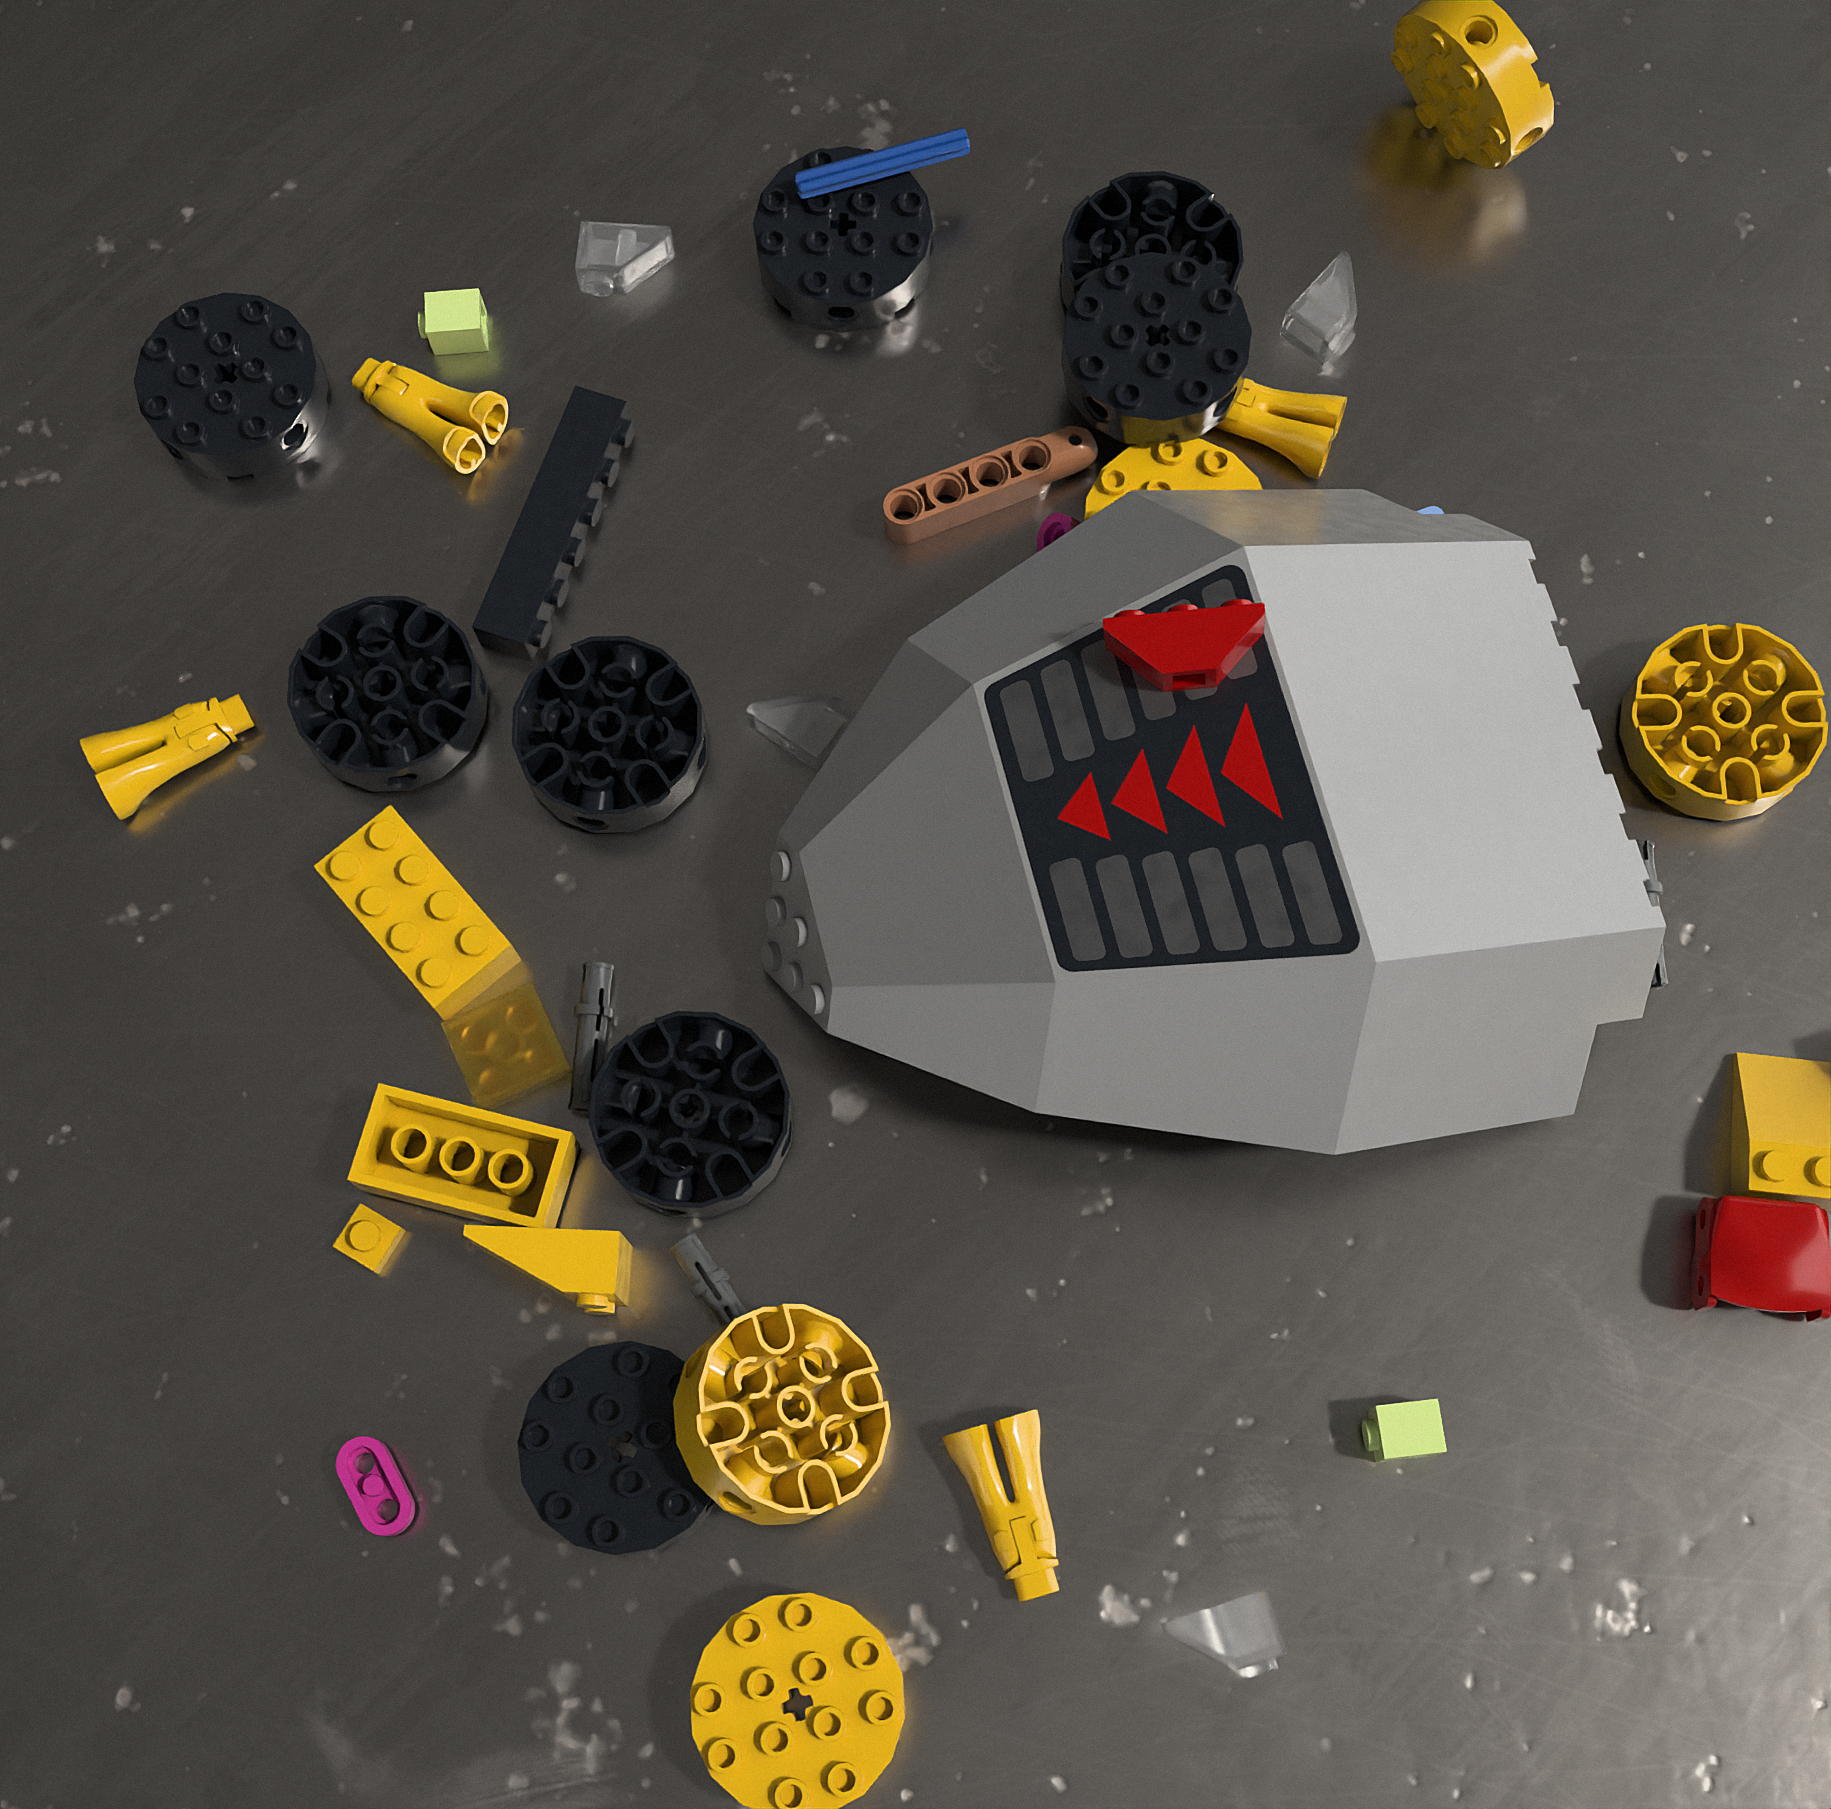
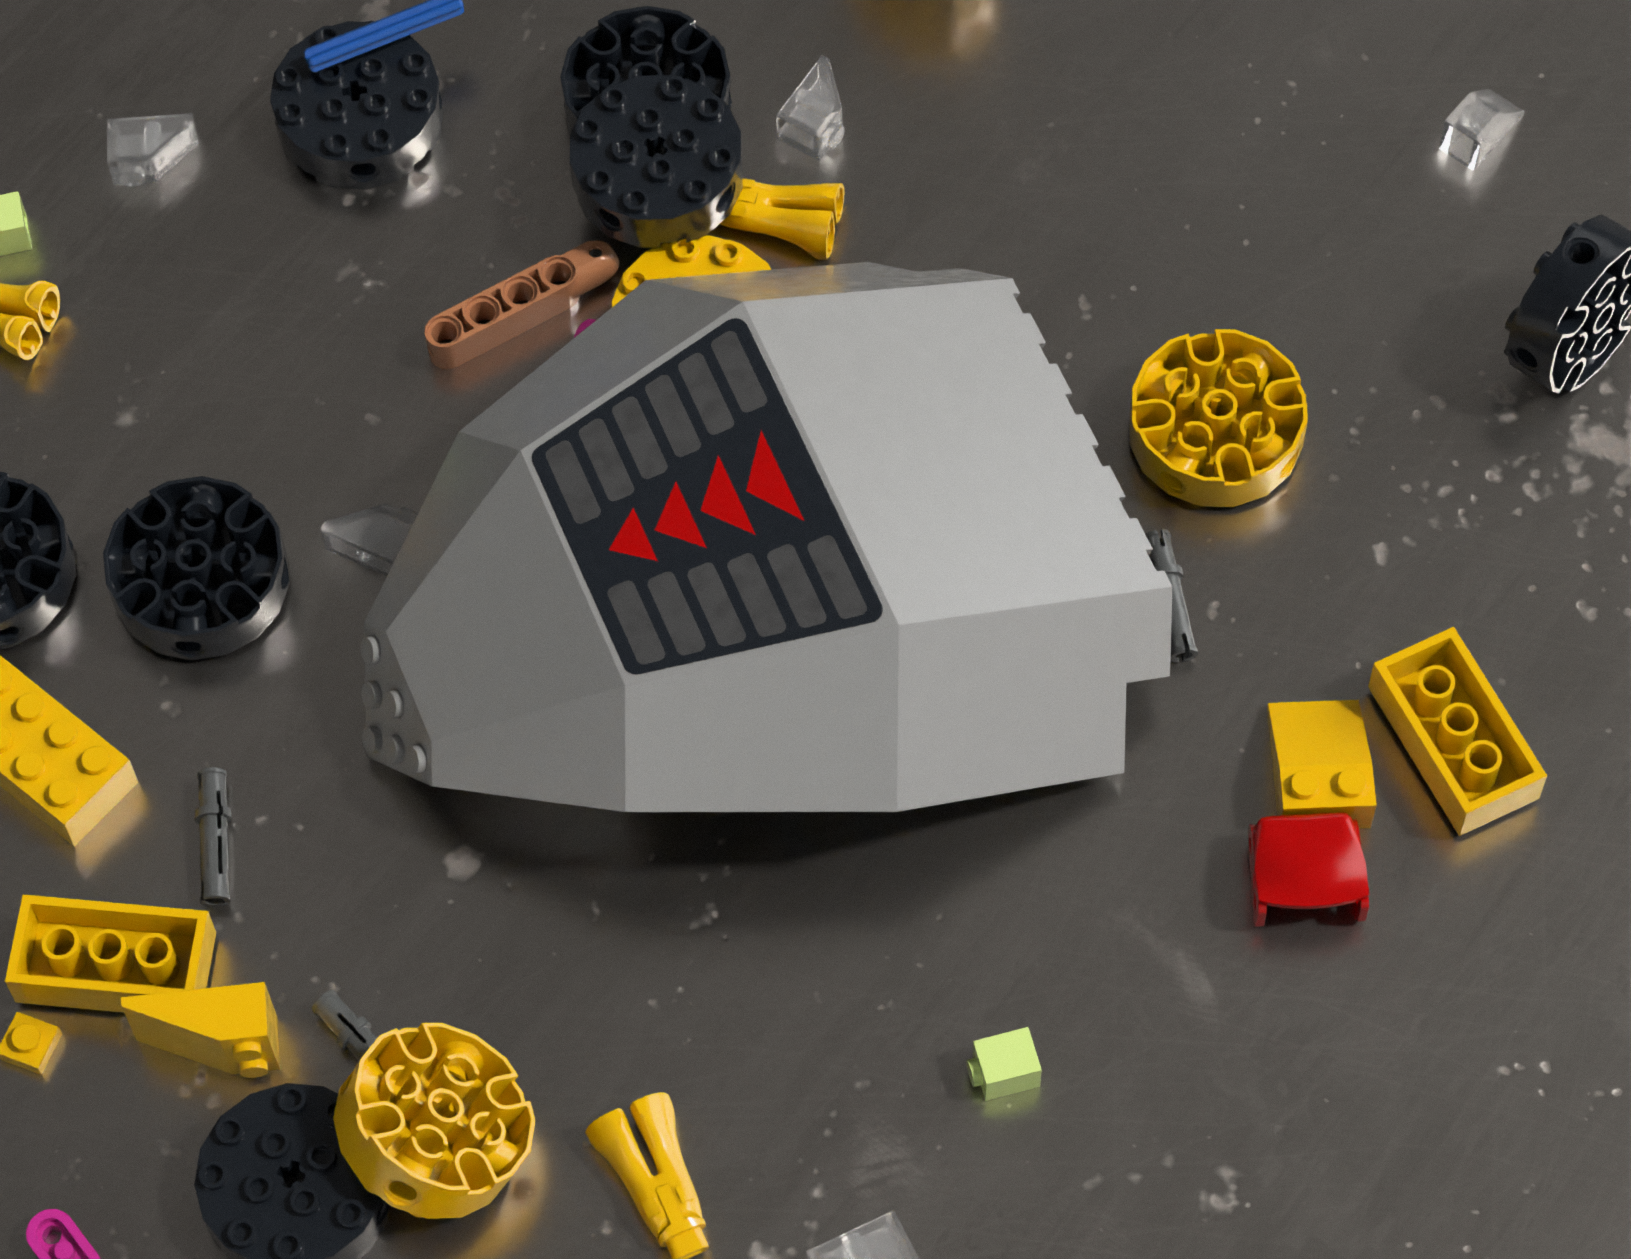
camera: 10 degrees left, 10 degrees down
clear yellow plate [441,982,572,1111] -> none
black brick [472,385,635,662] -> none
black brick [589,1011,794,1218] -> none
red slope [1102,599,1266,692] -> none

